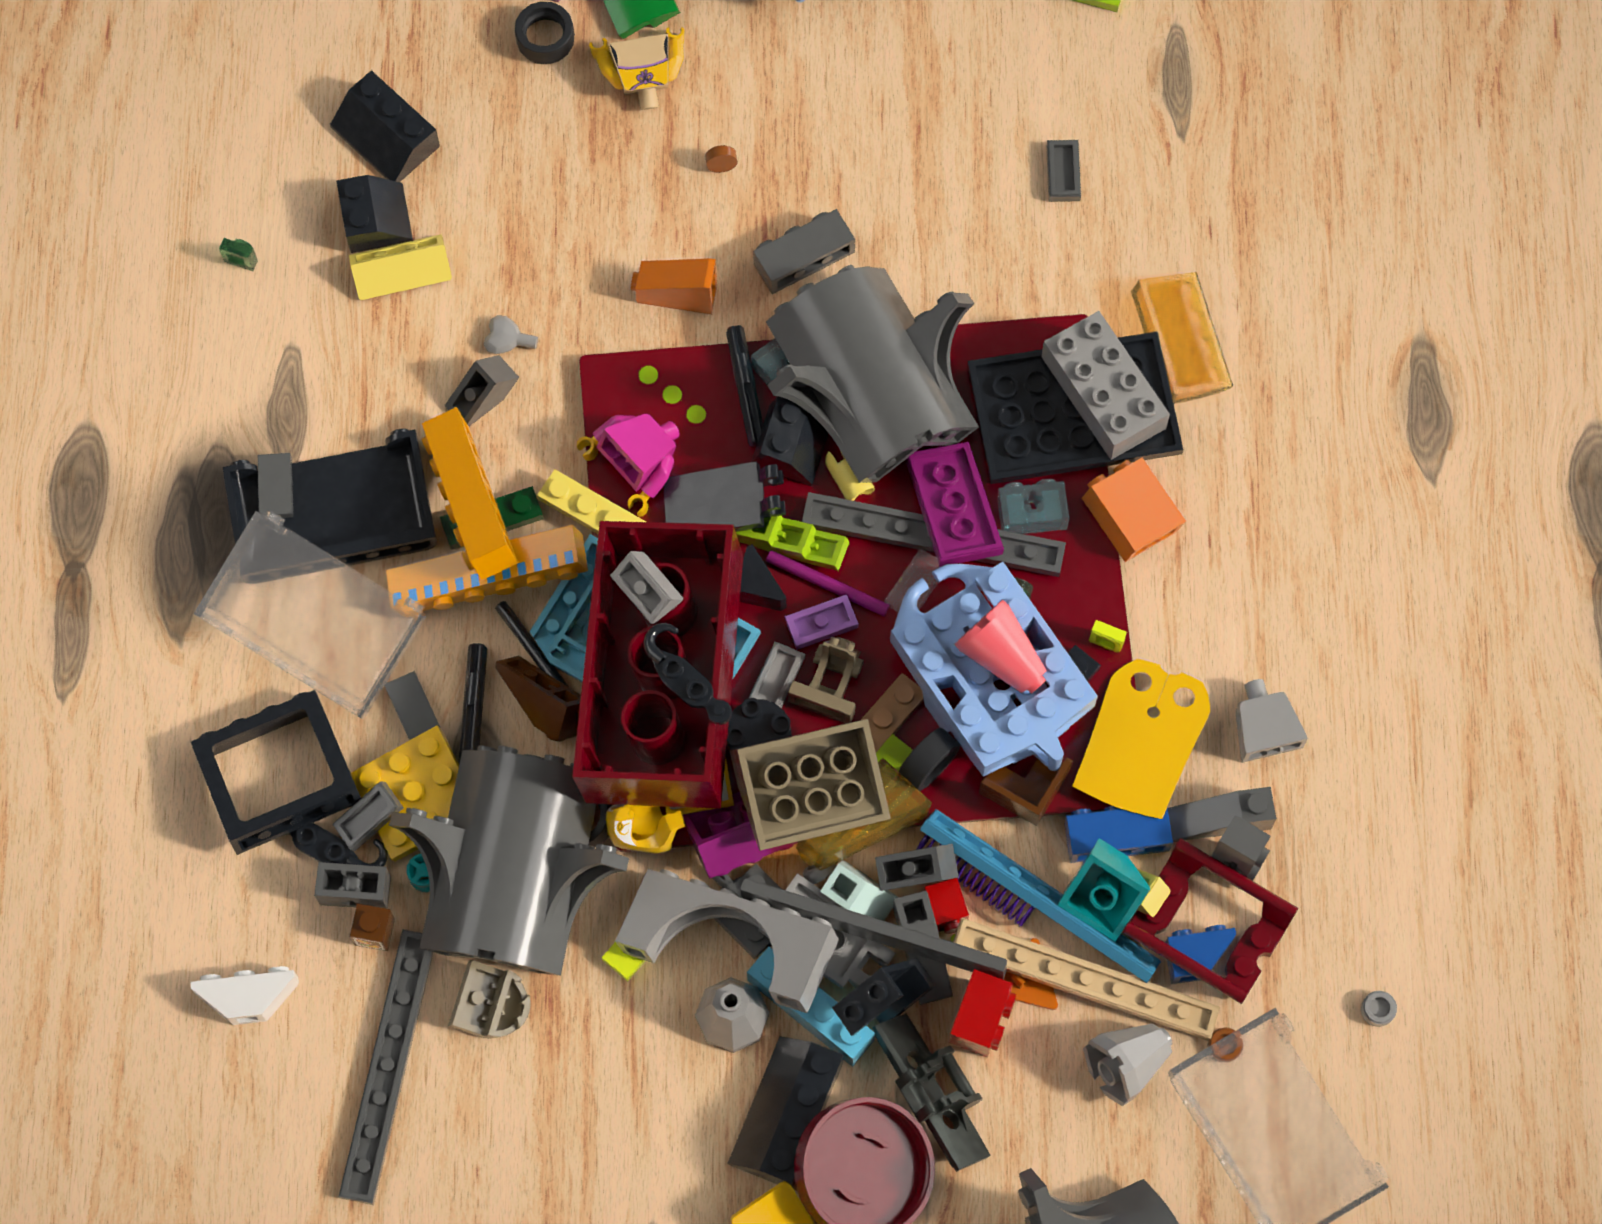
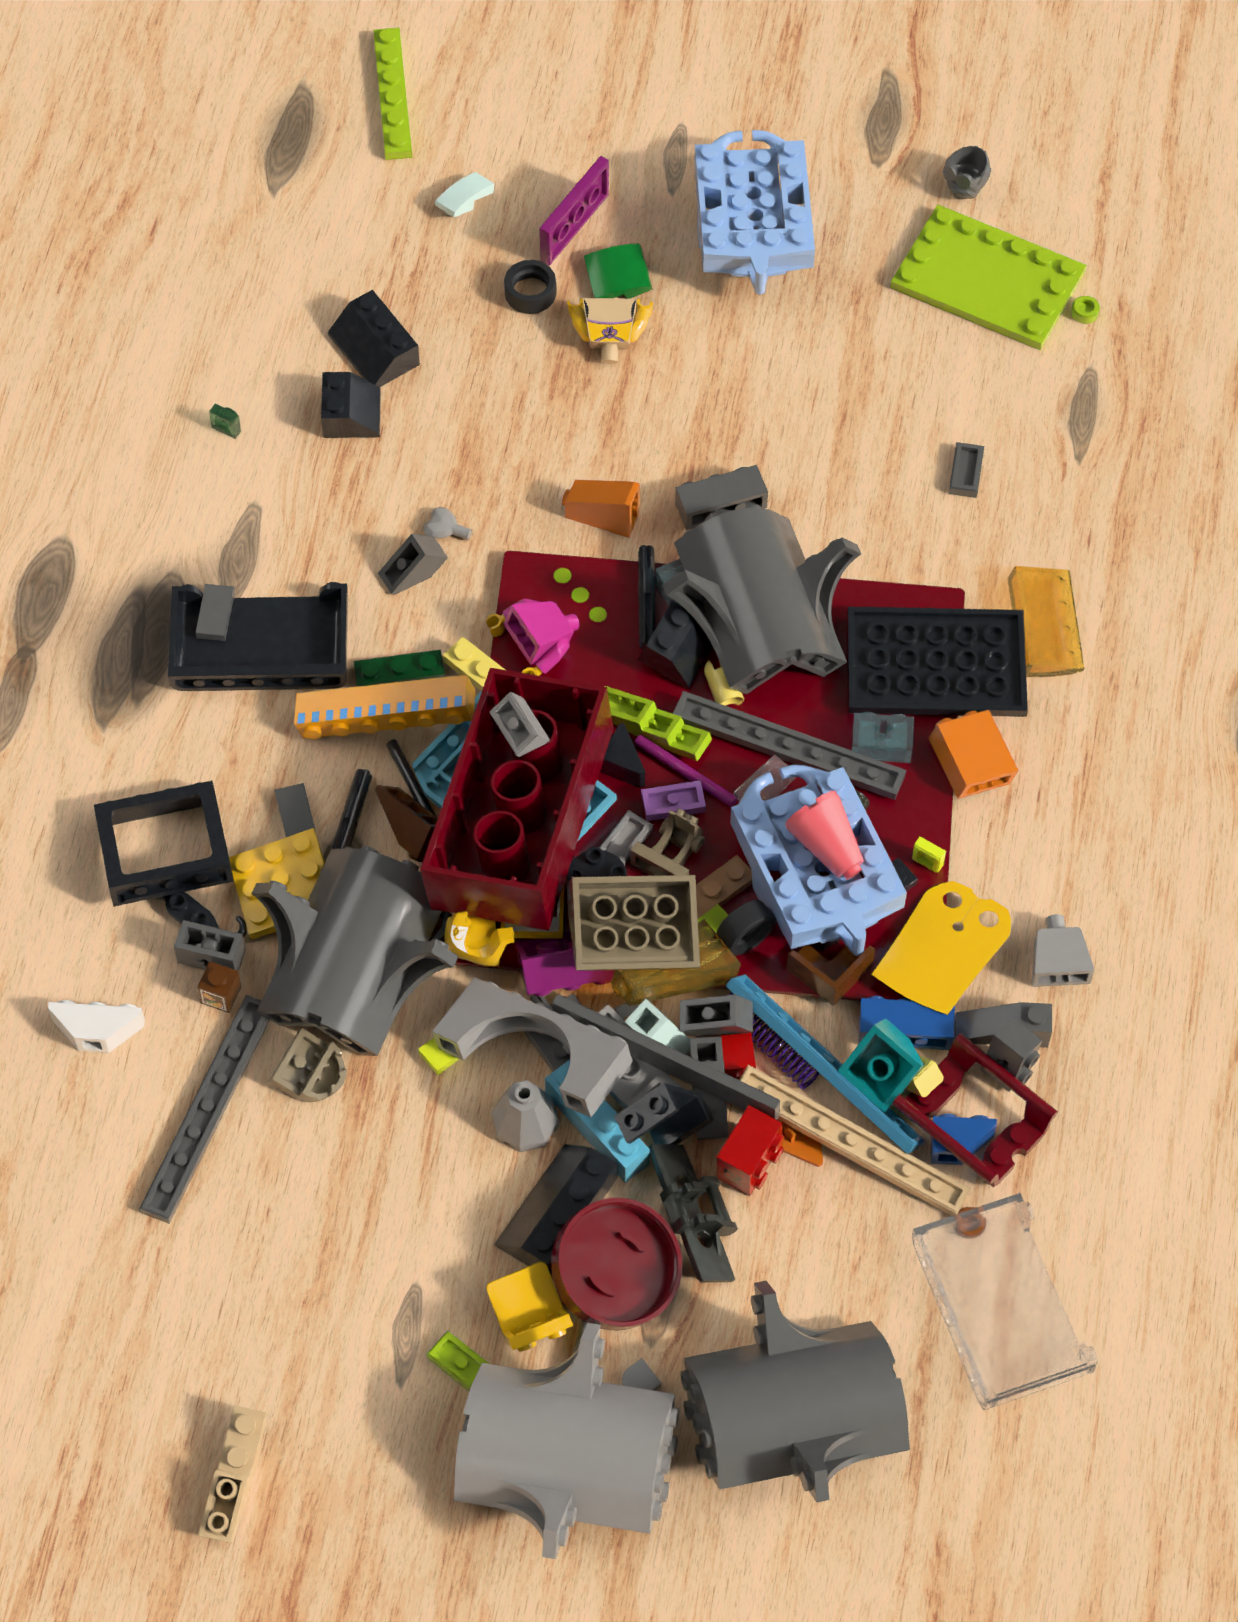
camera: 10 degrees right, 10 degrees down
clear windscreen [194,510,427,719] -> none
dark grey tile [333,781,404,851] -> none
light yellow panel [349,234,452,300] -> none
teal wheel [406,854,430,893] -> none
light orange brick [421,407,518,580] -> none
black piece [643,623,732,725] -> none
black tile [664,462,786,532] -> none
dark orange tile [705,145,738,173] -> none
magenta tile [905,442,1004,567] -> none
light grey brick [1041,311,1170,460] -> none
light grey cone [1083,1023,1172,1106] -> none
light grey tile [1361,991,1397,1027] -> none

